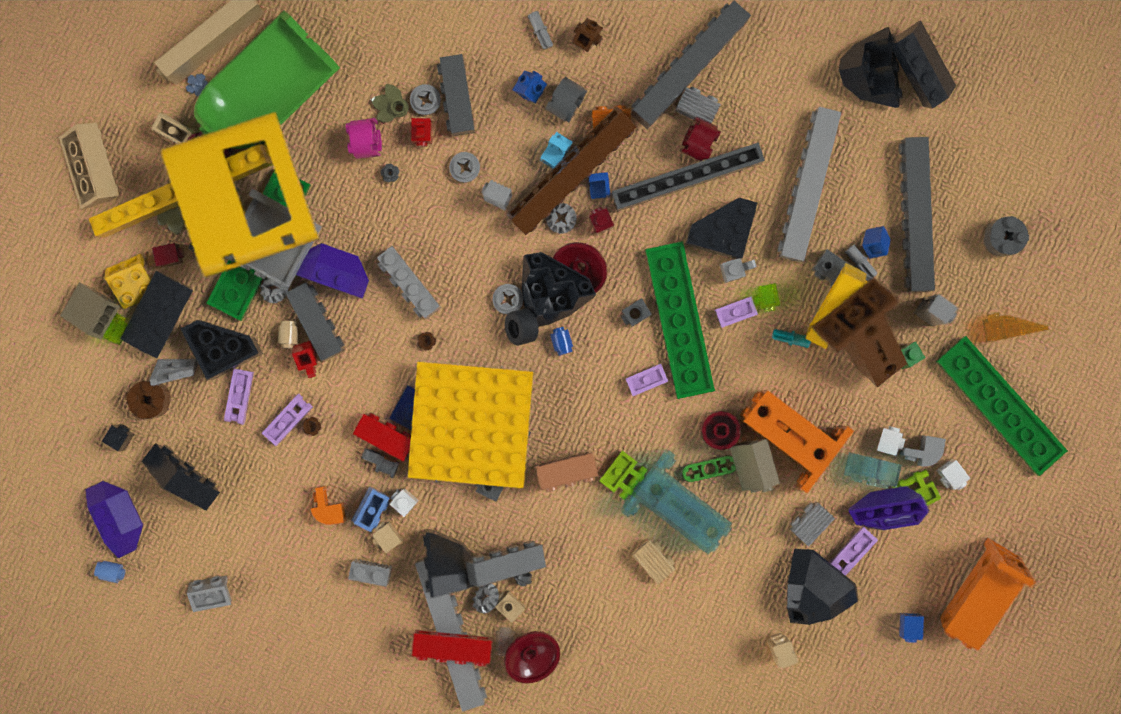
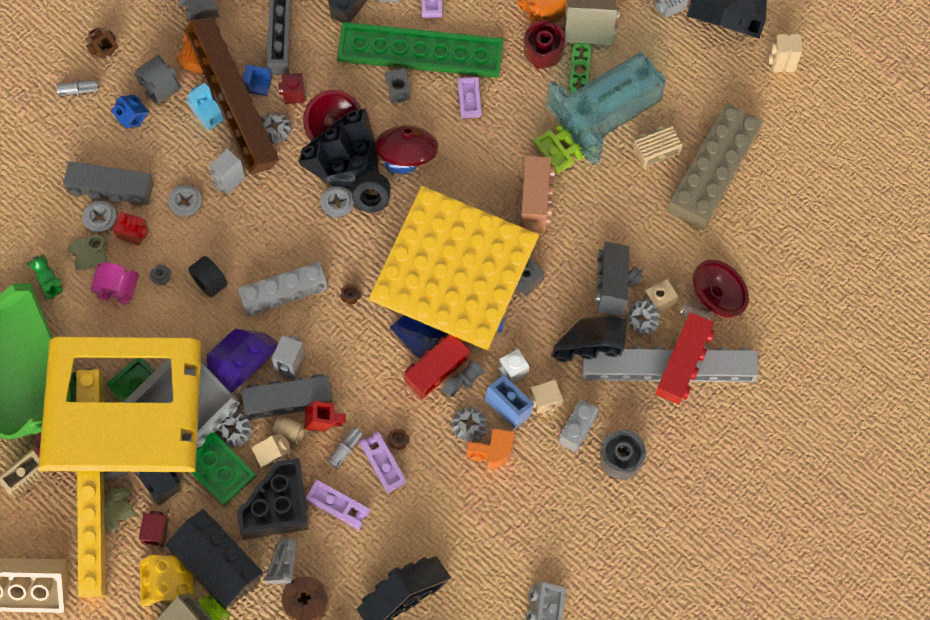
camera: 70 degrees left, 20 degrees down
none -> green animal [27,254,63,300]
none -> black tyre [188,256,228,297]
none -> tan brick [252,434,292,467]
none -> light grey brick [272,335,305,378]
none -> light grey axle [327,427,363,469]
none -> dark red dish [376,125,438,167]
none -> light grey gear [452,407,487,441]
none -> dark grey brick [600,429,646,480]
none -> dark tan brick [667,103,763,231]

